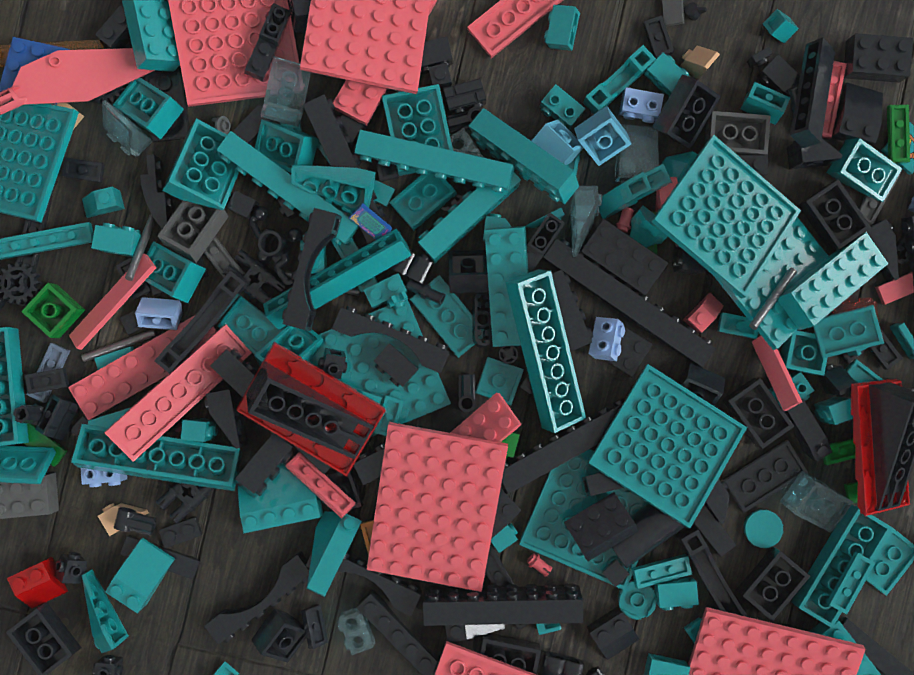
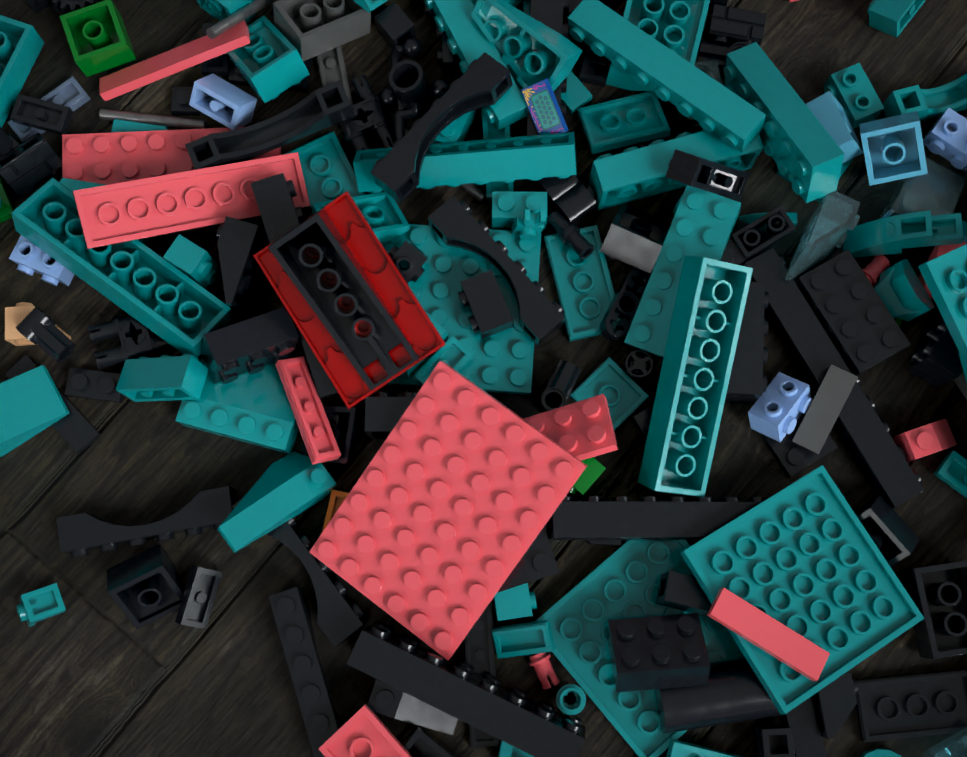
camera: 30 degrees right, 10 degrees down
clear light blue brick [337,608,375,655] -> none
black tile [601,558,630,587] -> none
none -> teal brick [116,354,209,402]
none -> teal tile [491,620,555,659]
none -> teal cone [556,684,586,715]
none -> black slope [665,149,750,200]
none -> coral tile [707,587,830,681]
none -> dark grey tile [792,364,858,454]

